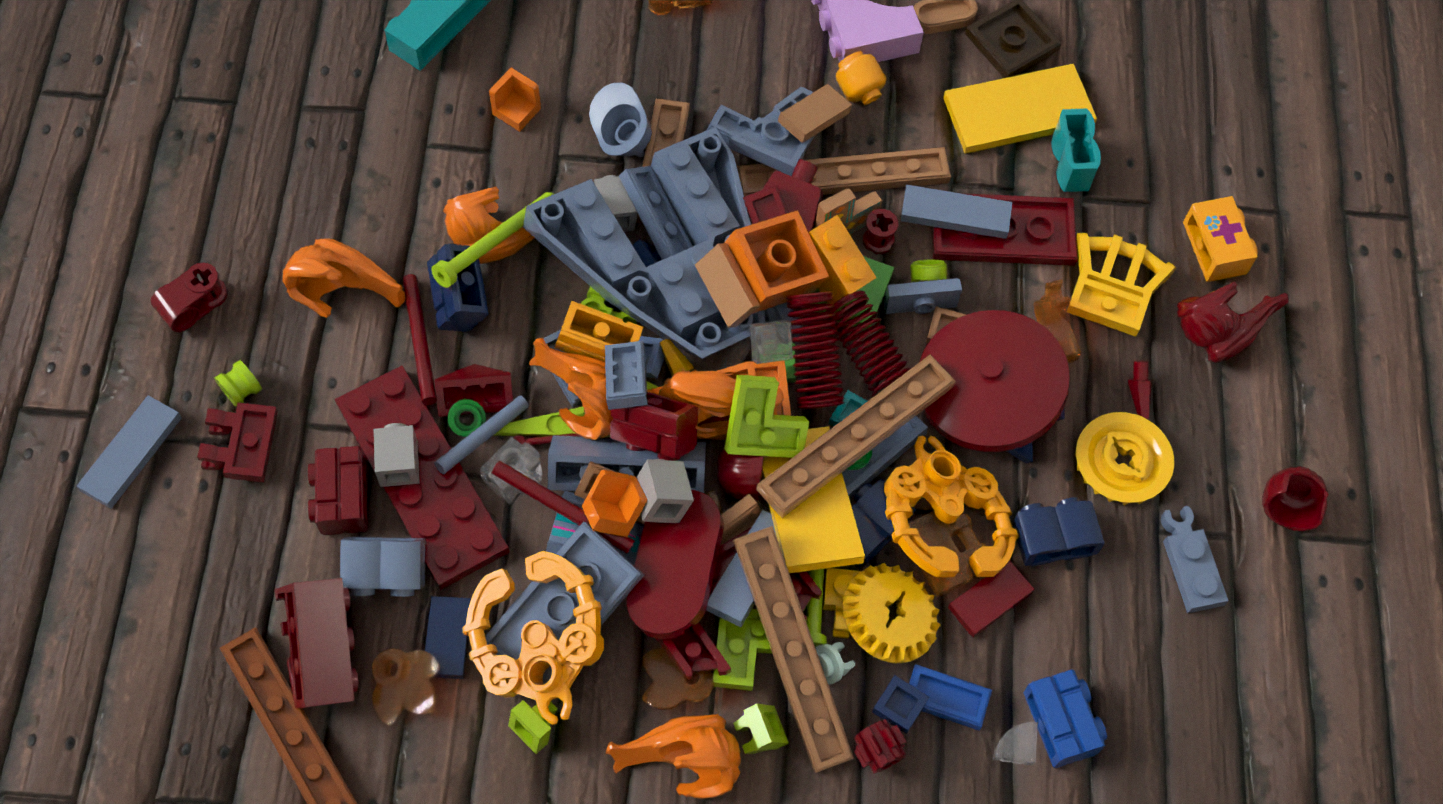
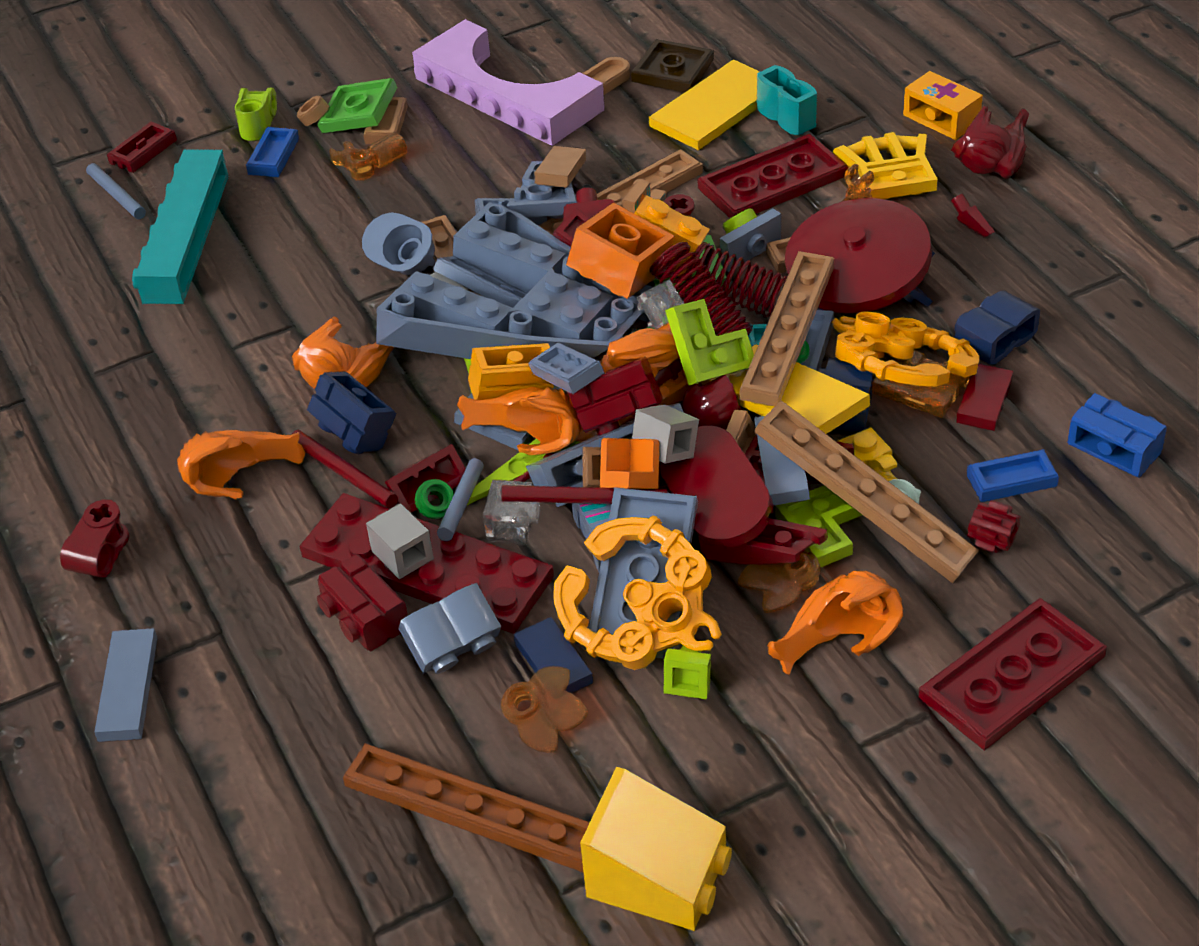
camera: 25 degrees left, 20 degrees down
dark red plate [197,402,278,483] -> none
lime wheel [214,360,262,407] -> none
dark red wedge [274,578,358,708] -> none
lime bar [431,192,554,288] -> none
orange panel [489,67,541,132] -> none
medium nougat tile [695,243,760,328] -> none
lime tile [733,704,789,754] -> none
light orange head [835,51,887,105] -> none
yellow gear [842,563,941,663] -> none
dark blue tile [872,675,929,734] -> none
sand blue tile [900,184,1012,239] -> none
clear tile [992,722,1038,766] -> none
yellow gear [1074,412,1174,505] -> none
sand blue plate [1161,506,1229,613] -> none
dark red hair [1262,466,1329,531] -> none

